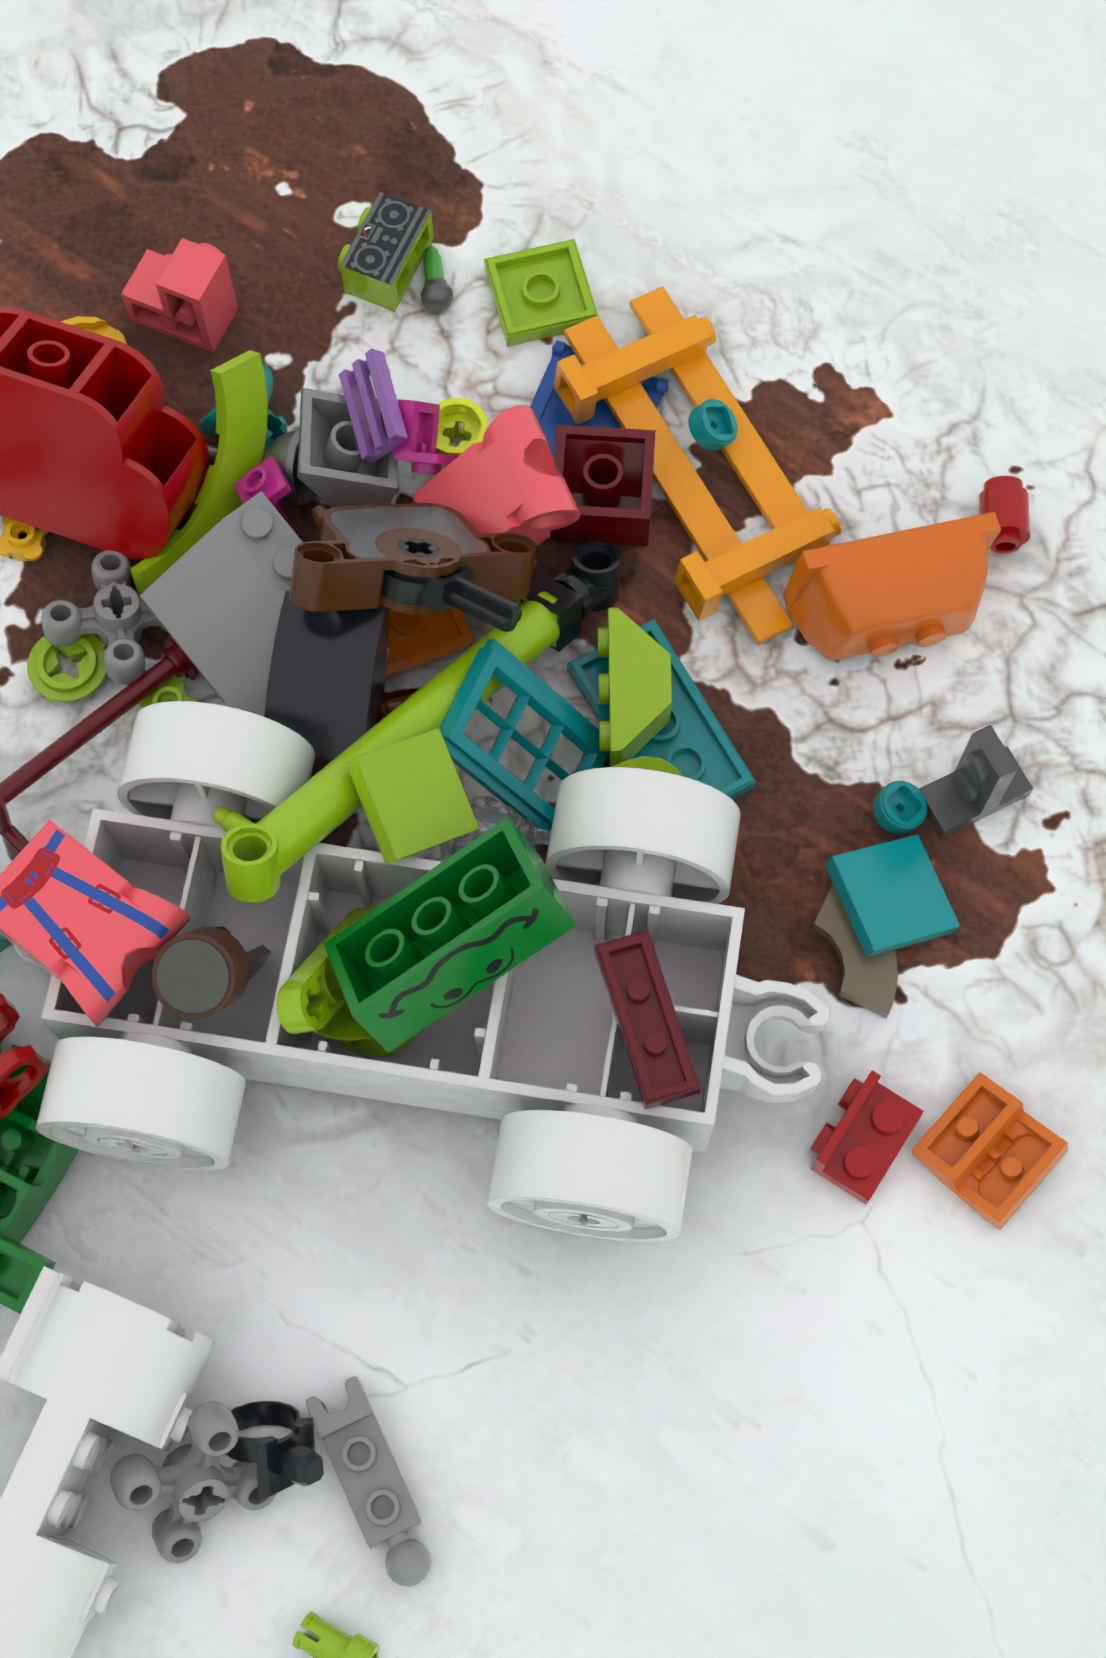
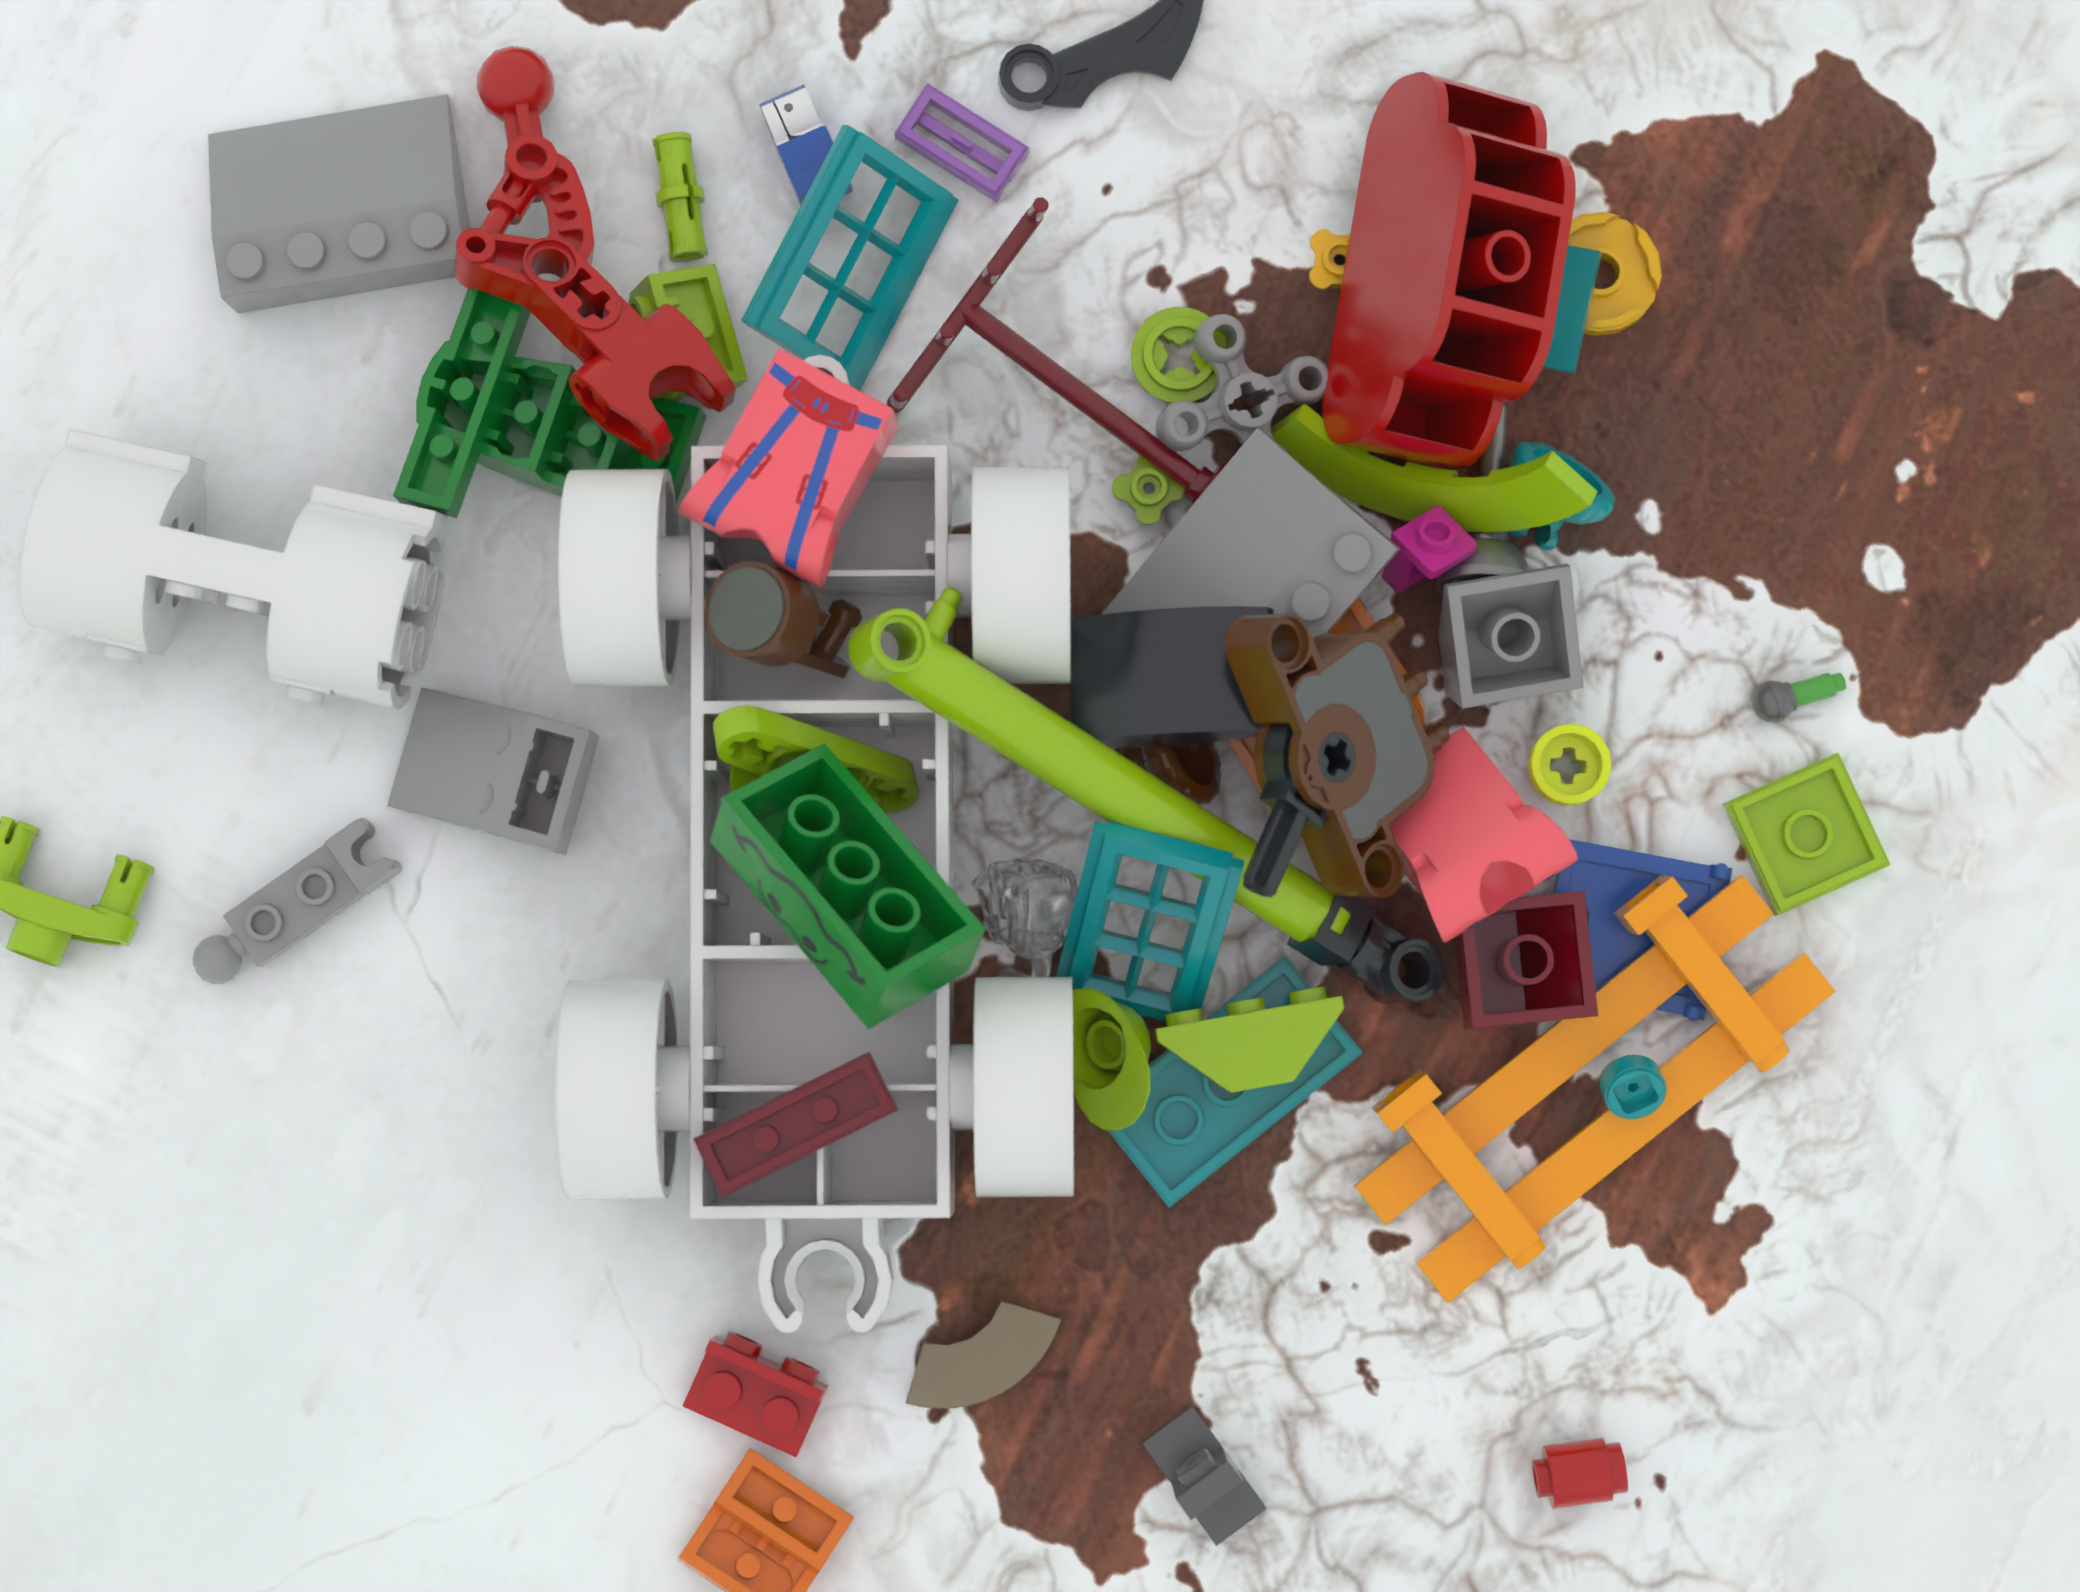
camera: 85 degrees right, 15 degrees up
light grey gear [110,1401,277,1563] -> none
coral brick [121,238,239,353] -> none
black piece [226,1401,324,1498] -> none
brick [337,192,434,311] -> none
medium lavender tile [339,348,408,463] -> none
lime tile [345,728,479,865] -> none
dark pink bracket [393,399,458,475] -> none
orange windscreen [783,512,1001,660] -> none
teal tile [825,834,960,958] -> none
teal tile [872,781,927,835] -> none
none -> light grey slope [387,687,600,855]

